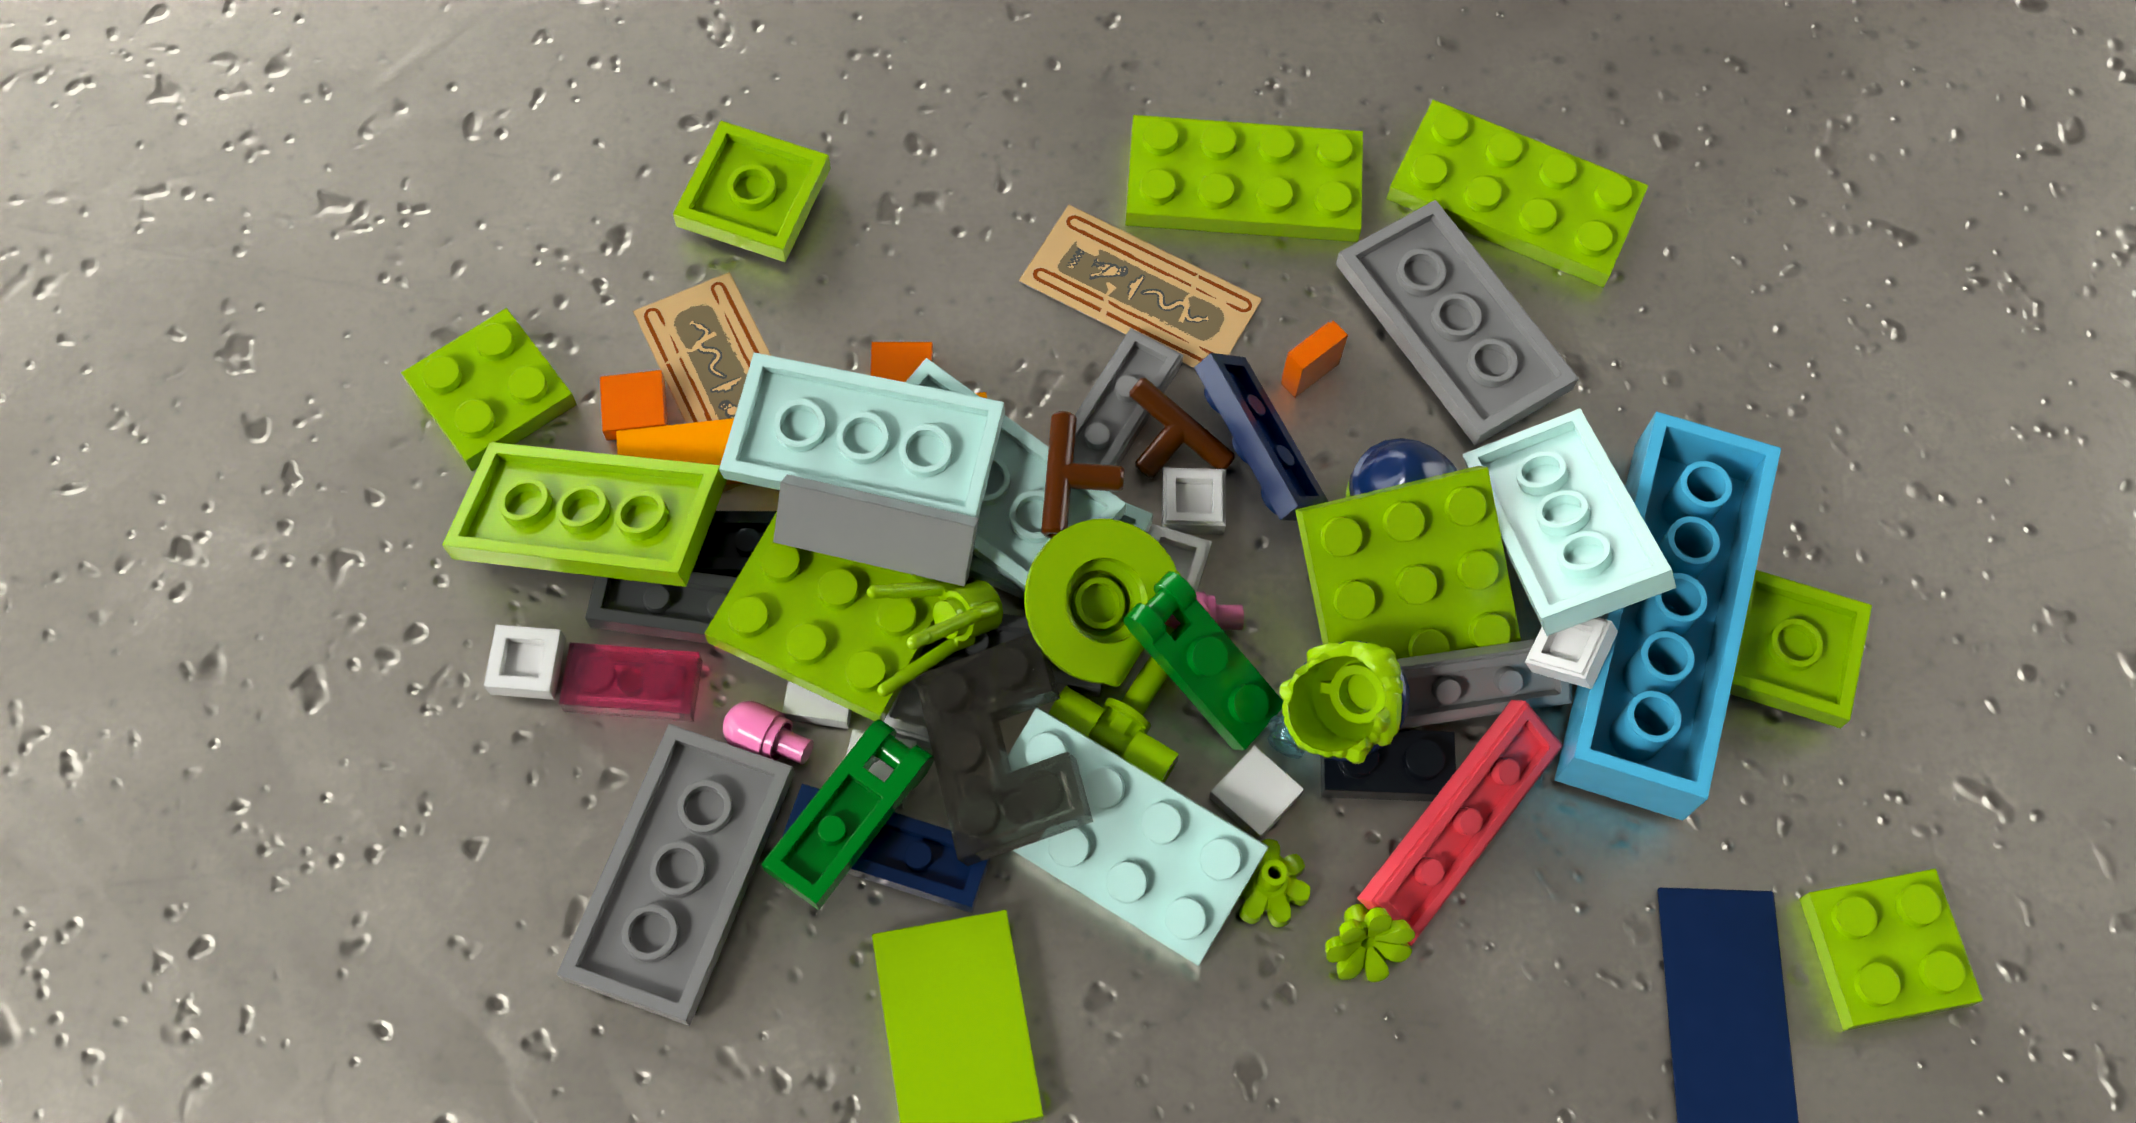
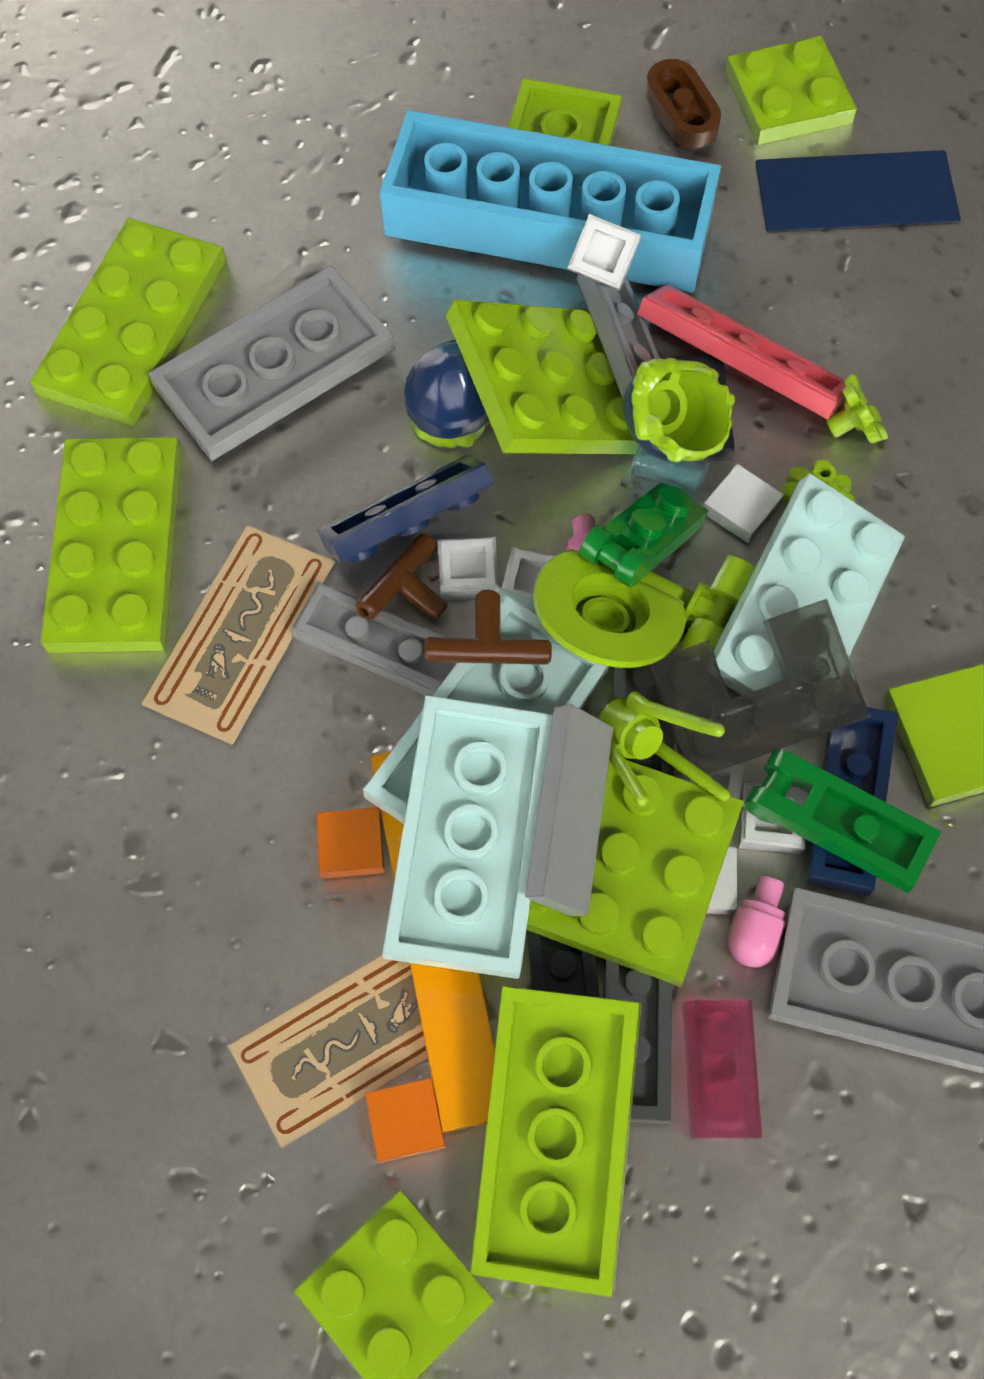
camera: 90 degrees left, 0 degrees up
white plate [484,625,566,700] -> none
lime plate [673,120,831,262] -> none
orange tile [1281,320,1348,398] -> none
light aqua plate [1462,408,1676,636] -> none
none -> reddish brown plate [646,59,721,148]

